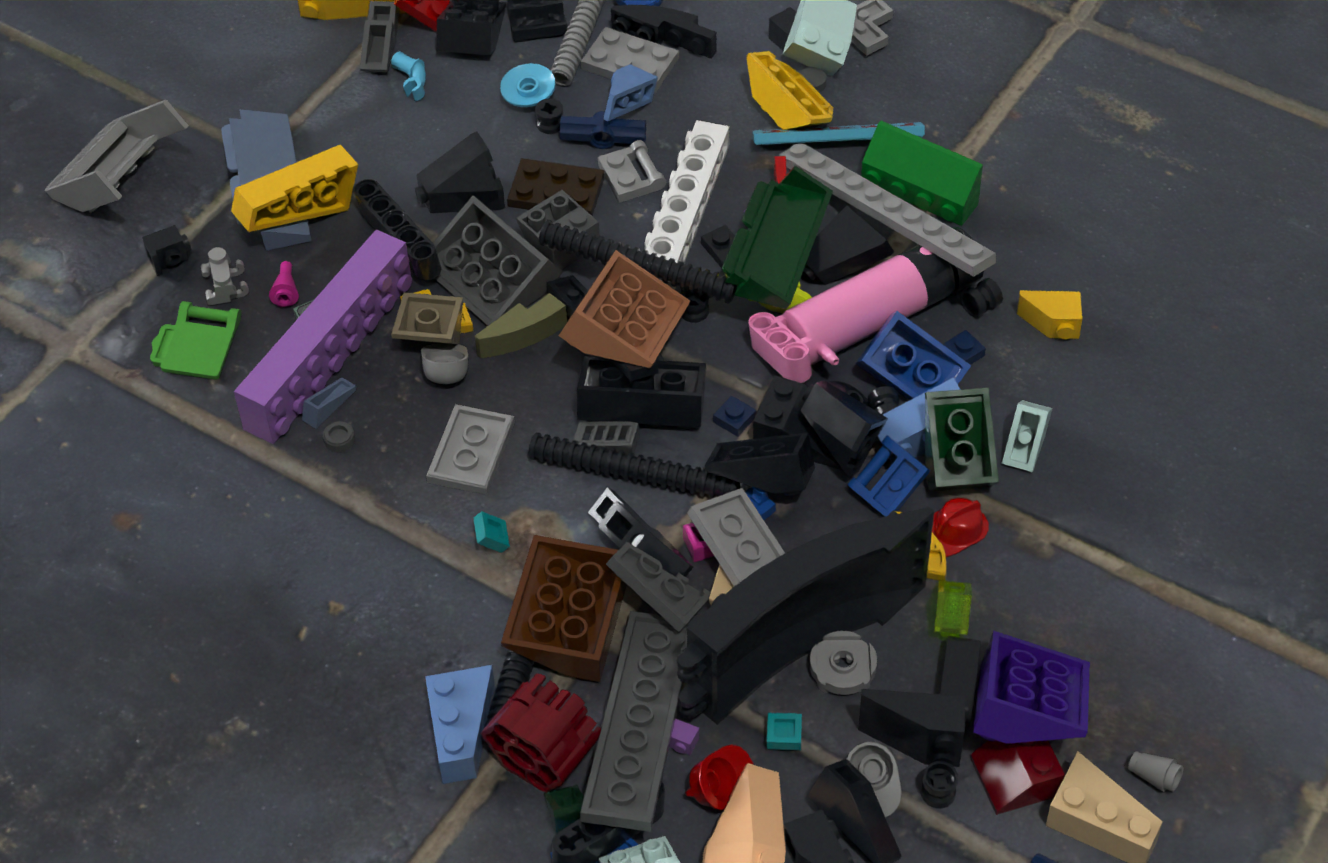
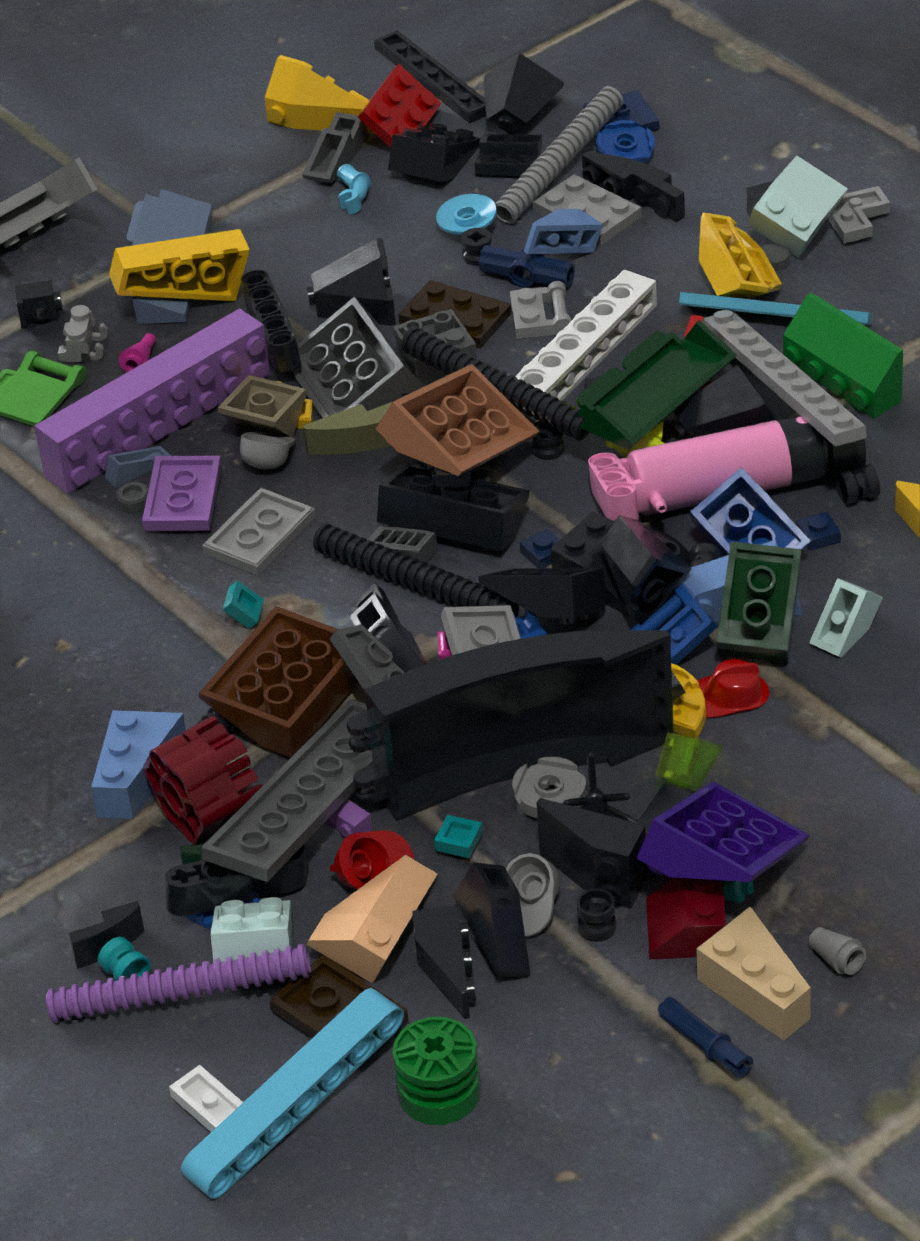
camera: 20 degrees right, 10 degrees down
none -> medium lavender plate [142,456,222,531]
none -> black plant [563,752,638,823]

